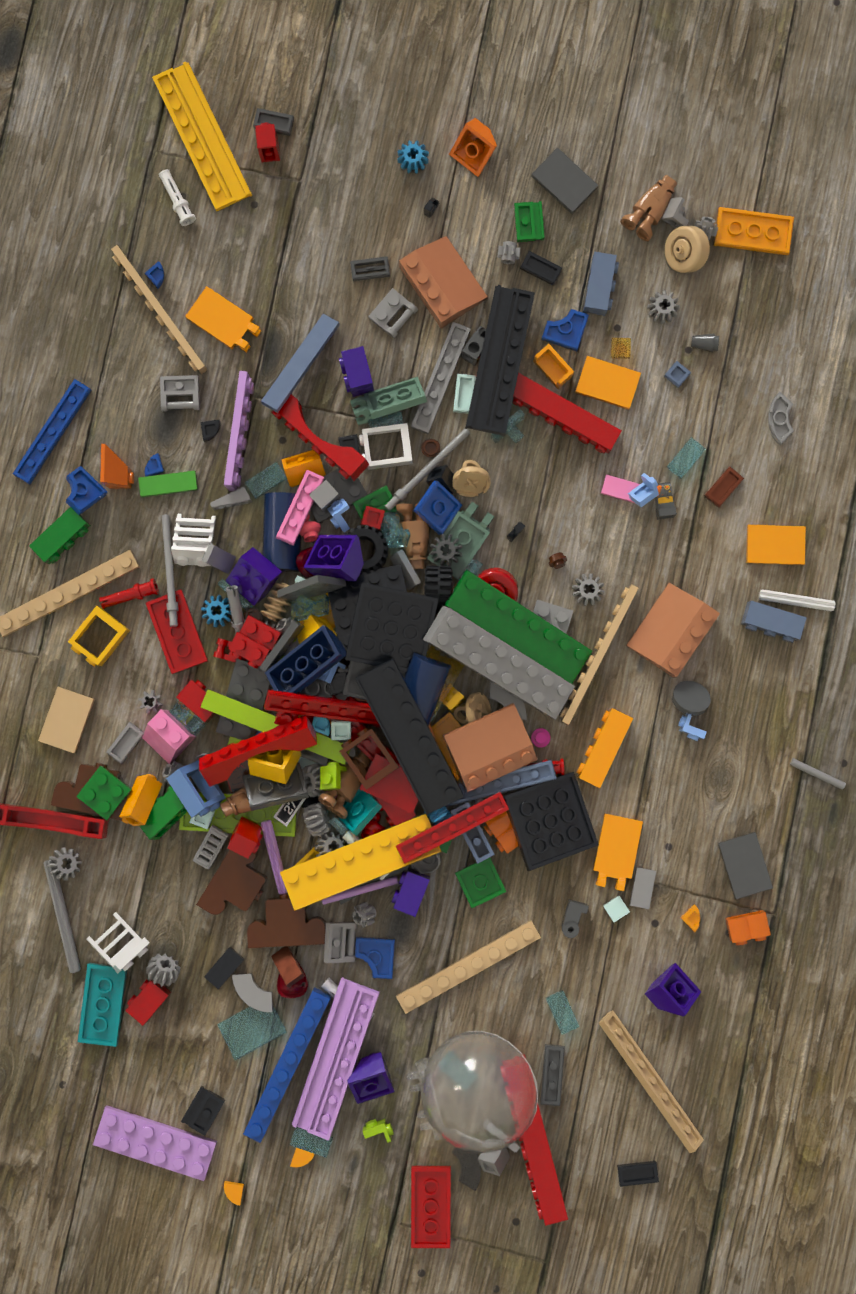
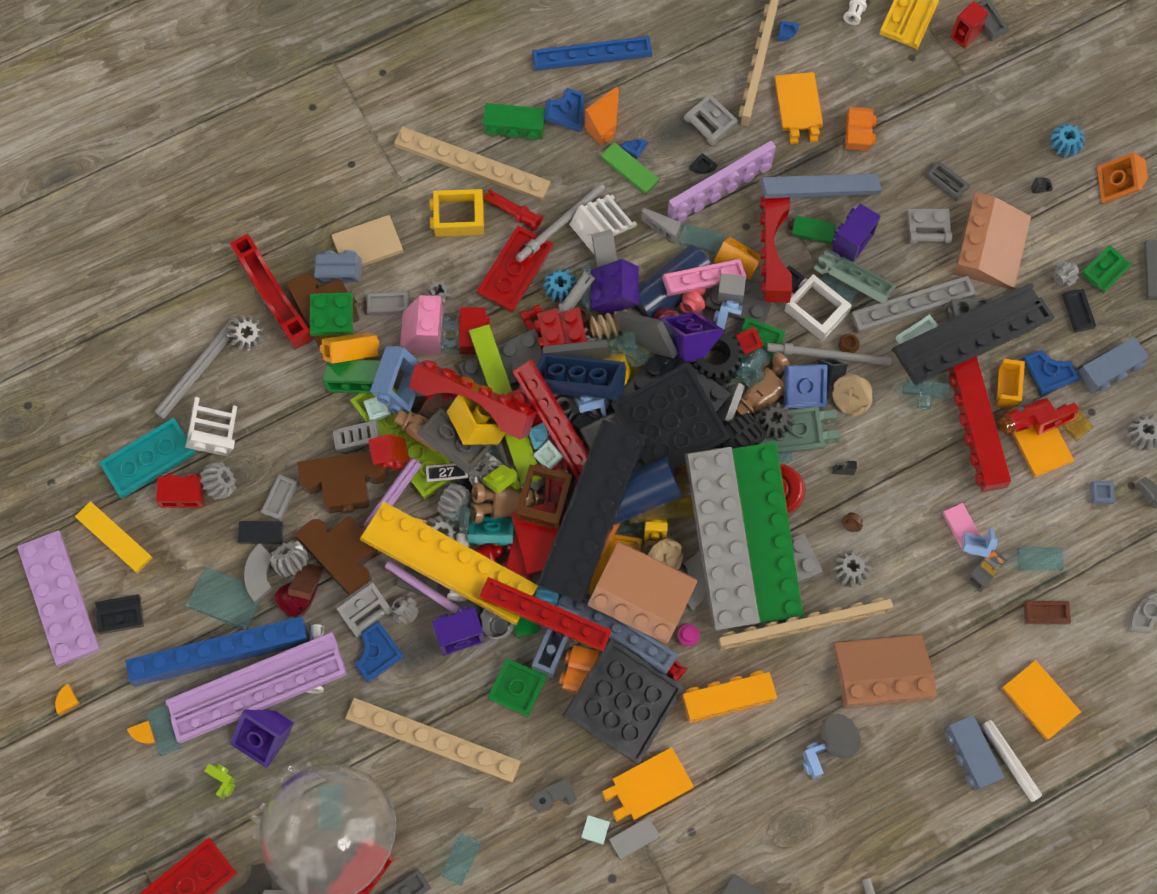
camera: 45 degrees right, 15 degrees down
none -> yellow tile [75,501,153,574]
none -> light grey tile [261,474,299,521]
none -> light grey gear [270,540,309,577]
none -> sand blue brick [314,250,362,283]
none -> green tile [791,215,836,245]
none -> orange brick [845,107,877,151]
none -> red plate [999,398,1079,436]

